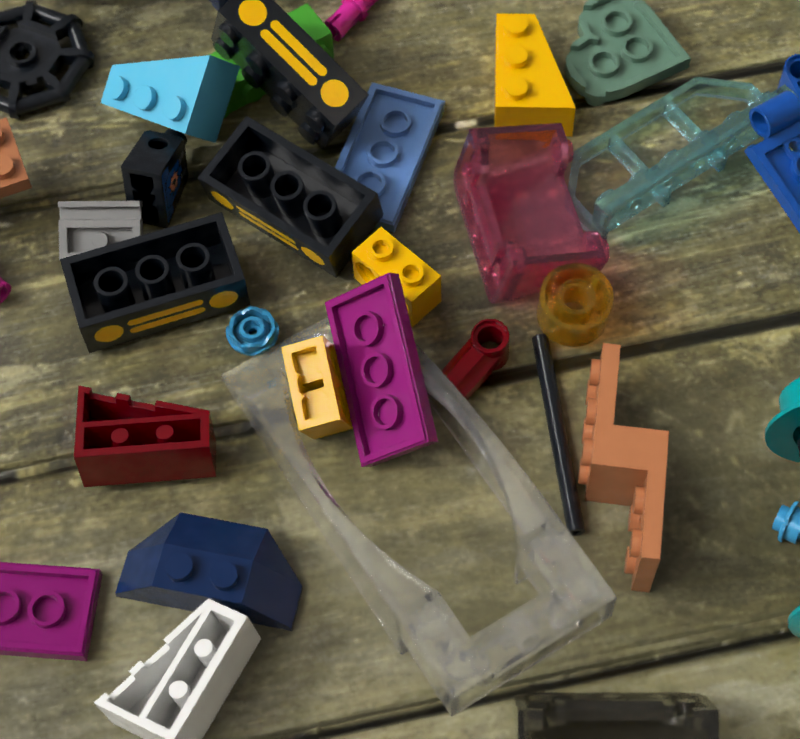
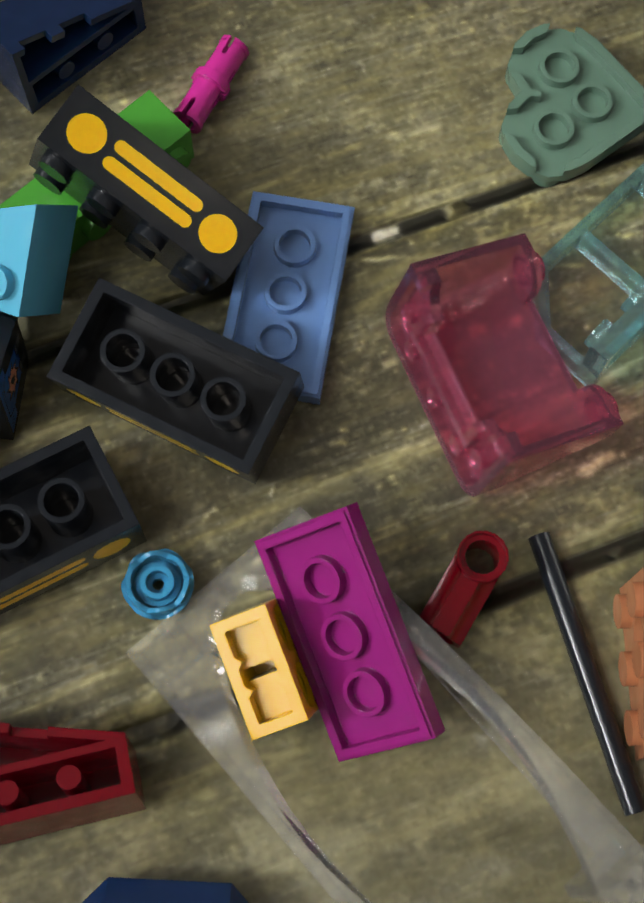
camera: 15 degrees left, 10 degrees up
yellow brick [352,227,441,328] -> none
yellow wedge [494,13,576,137] -> none
clear yellow piece [536,263,614,347] -> none

